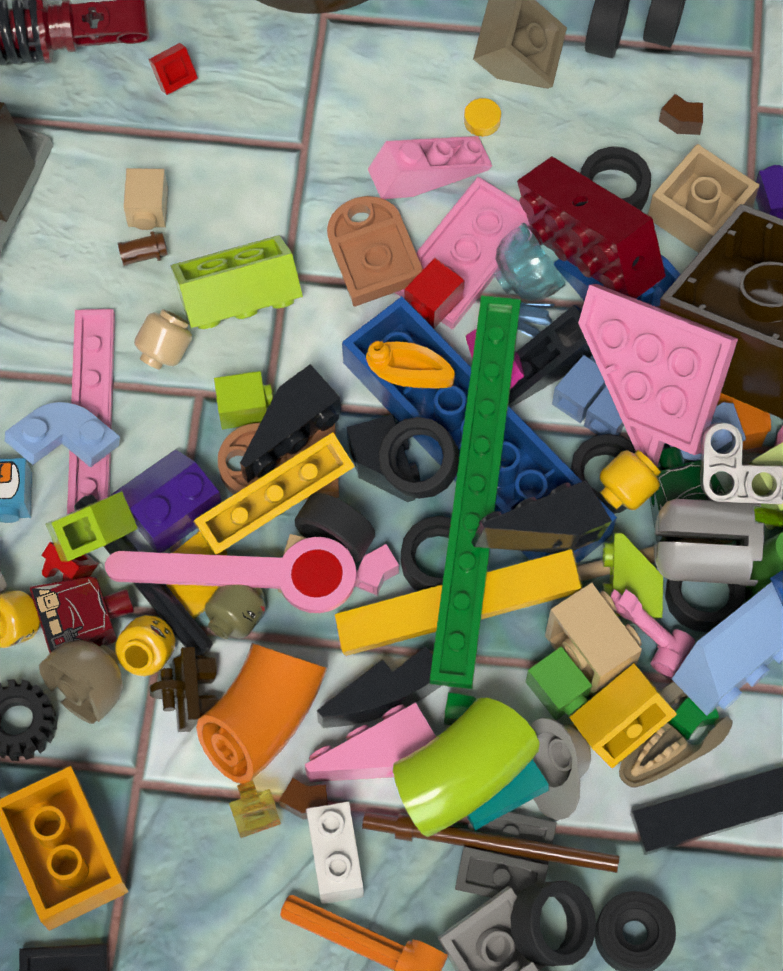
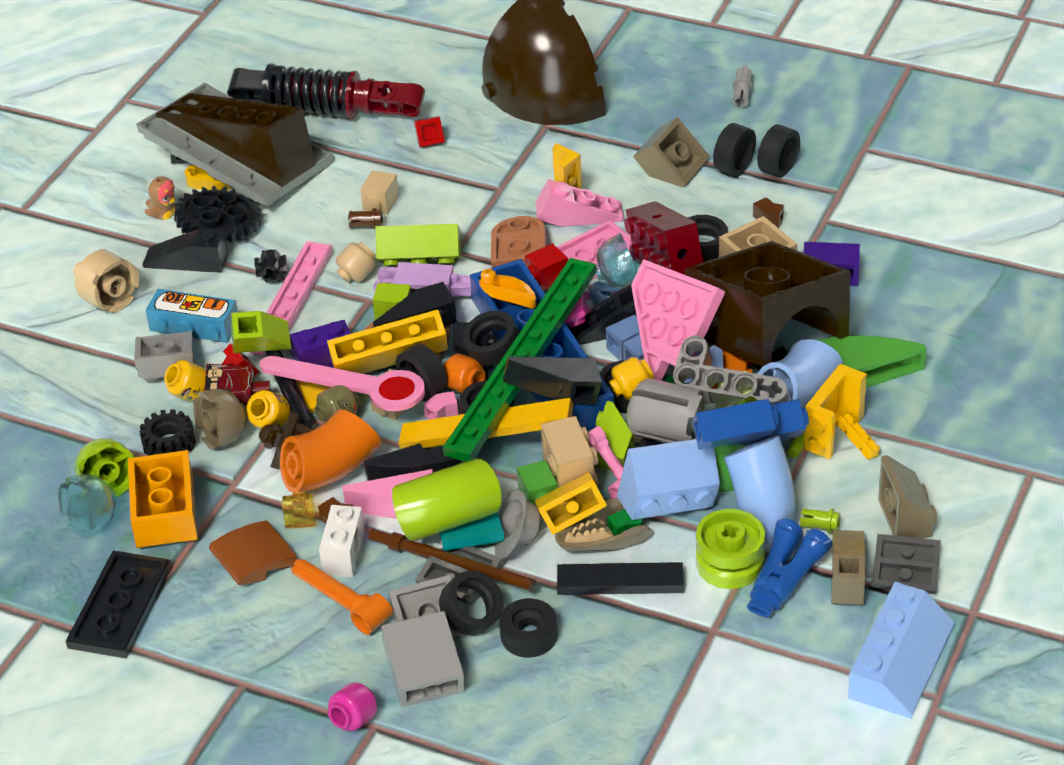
camera: 20 degrees right, 25 degrees down
light blue plate [5,402,120,467] -> none
yellow tile [464,98,501,137] -> none
none -> dark orange slope [209,520,297,585]
none -> black gear [254,249,288,283]
none -> lavender hinge [373,262,471,297]
none -> orange head [443,353,486,393]
none -> yellow panel [552,143,582,189]

